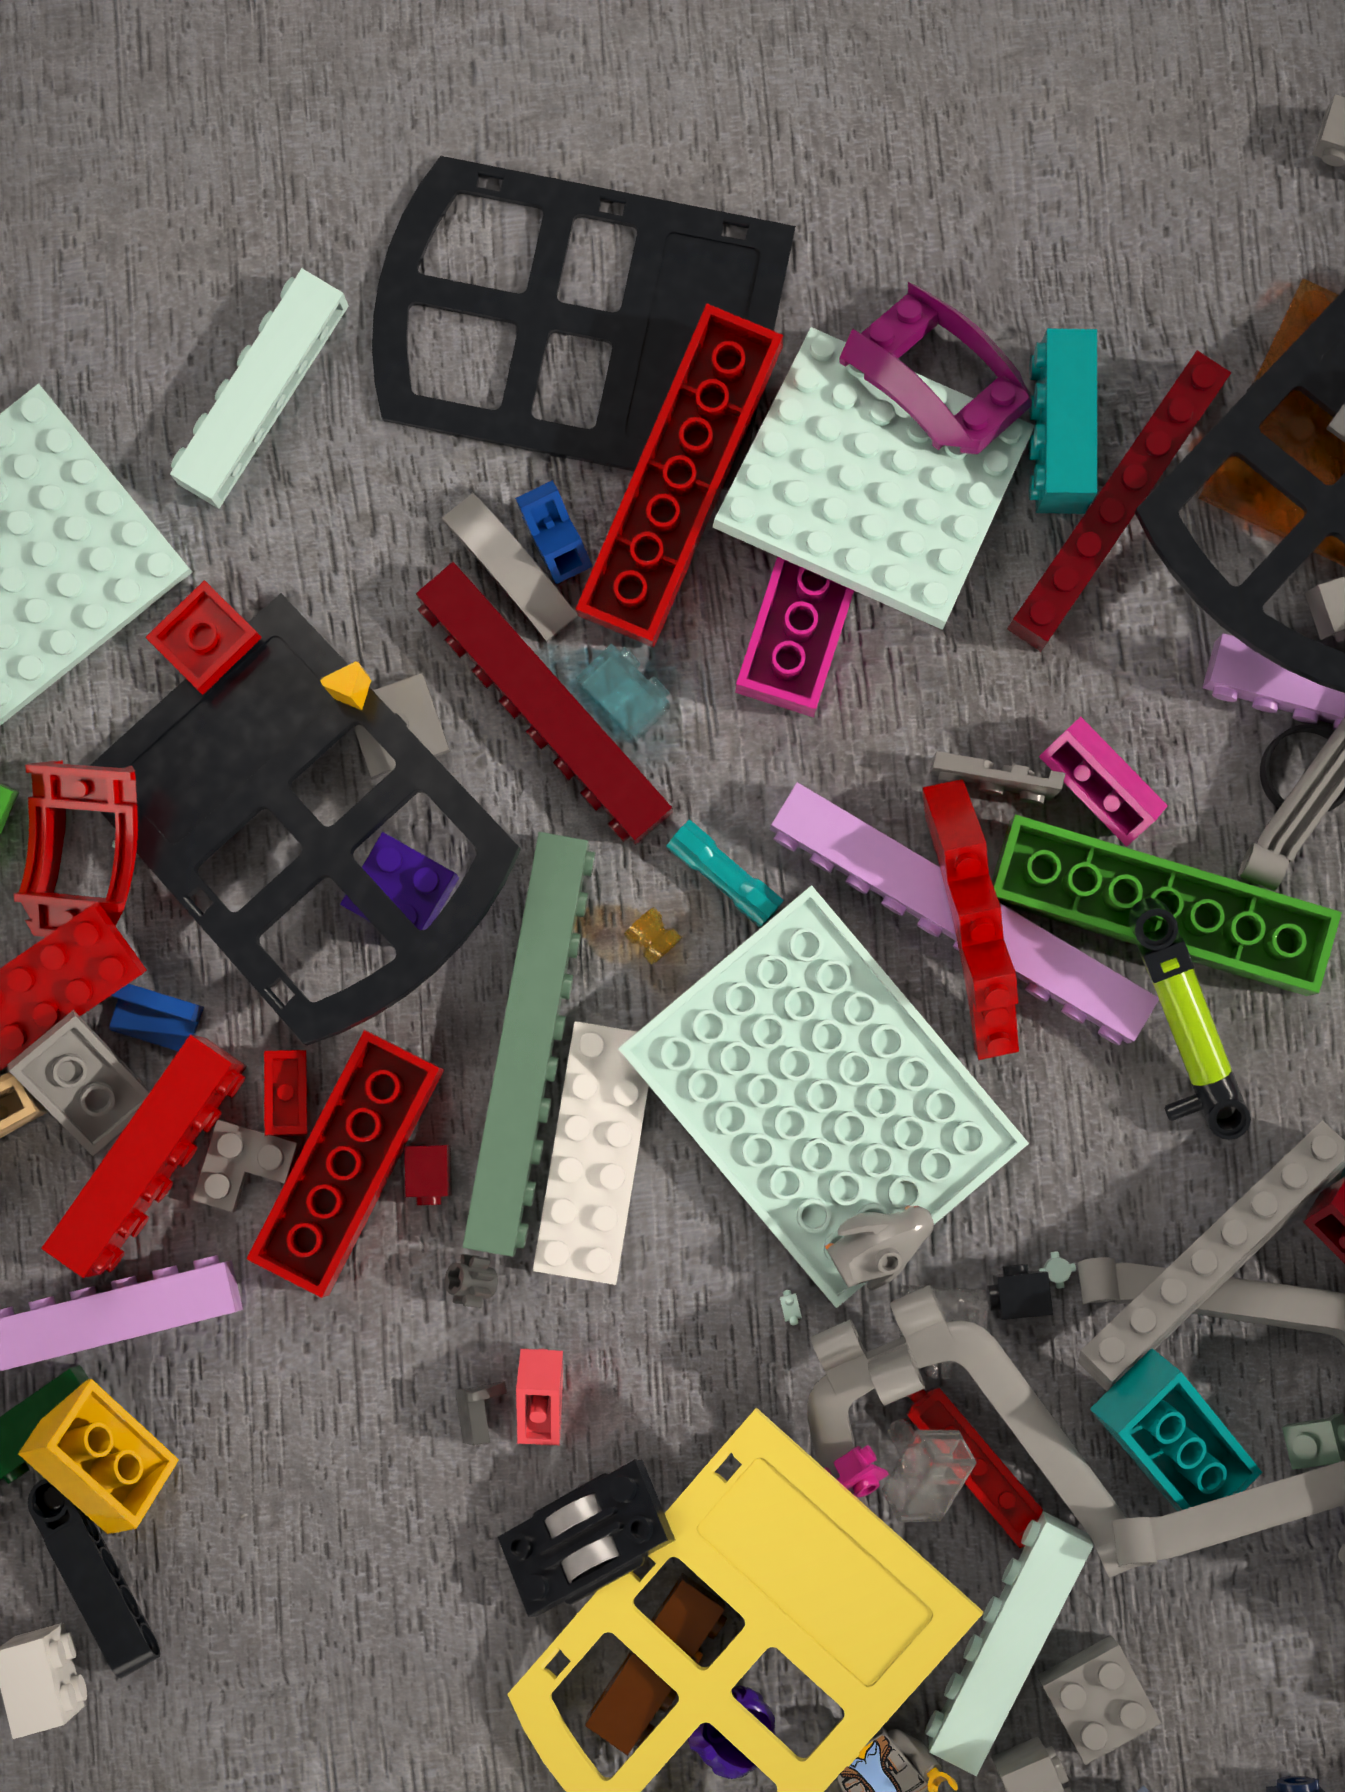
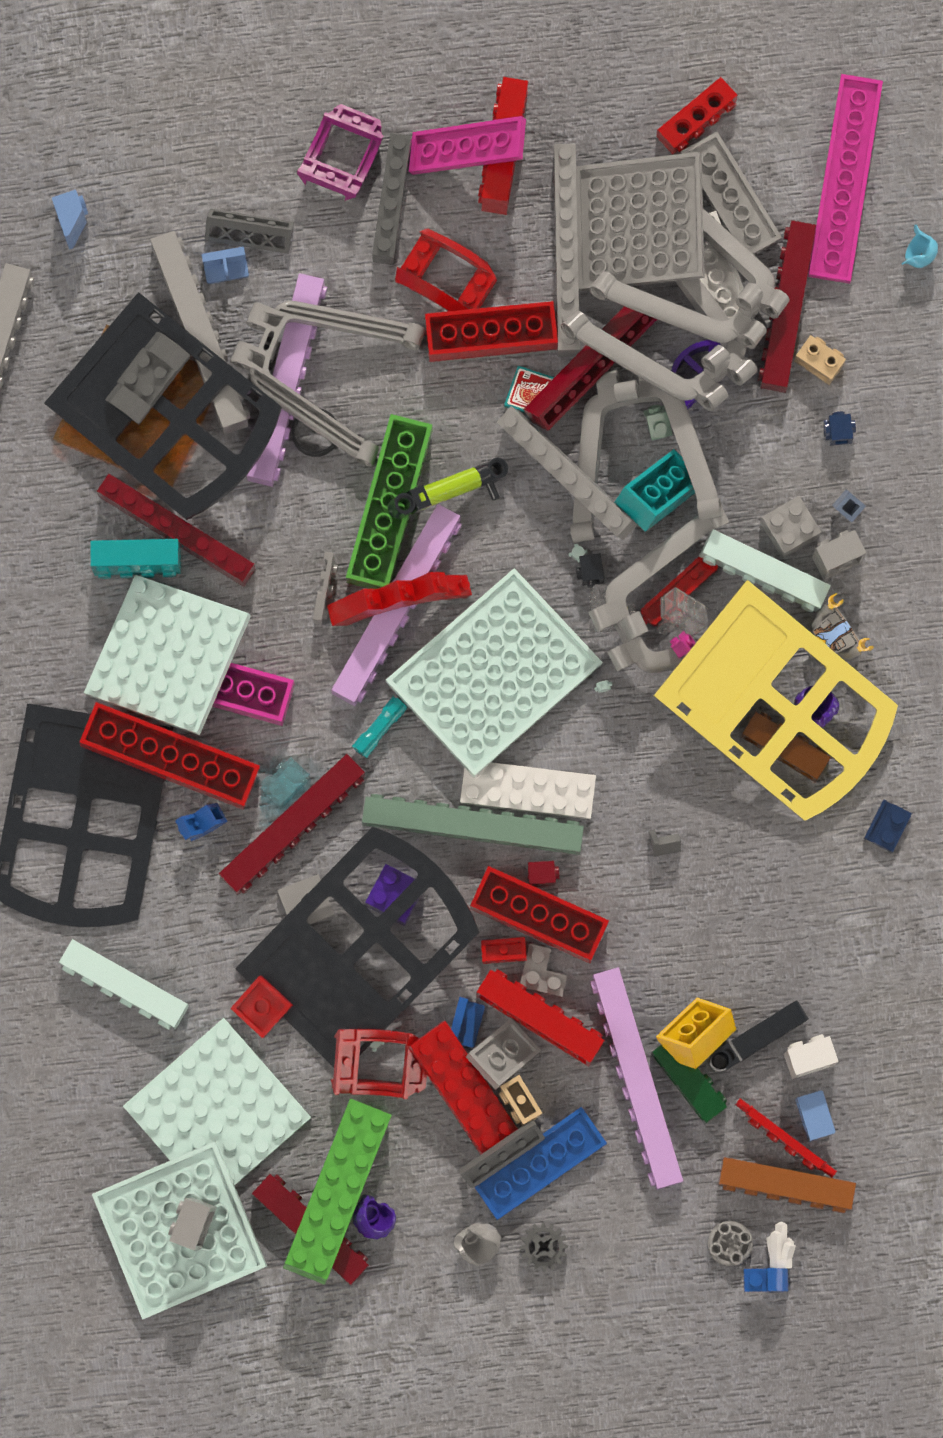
camera: 100 degrees left, 5 degrees down
yellow slope [320,661,371,710] -> none
light grey slope [442,493,578,643] -> none
dark grey gear [445,1254,498,1308] -> none
black piece [498,1459,675,1617] -> none
coral slope [516,1349,563,1446] -> none
clear yellow wheel [624,907,682,965] -> none
light grey animal [825,1206,934,1290] -> none
magenta wedge [839,282,1032,455] -> none
dark pink brick [1039,716,1168,847] -> none

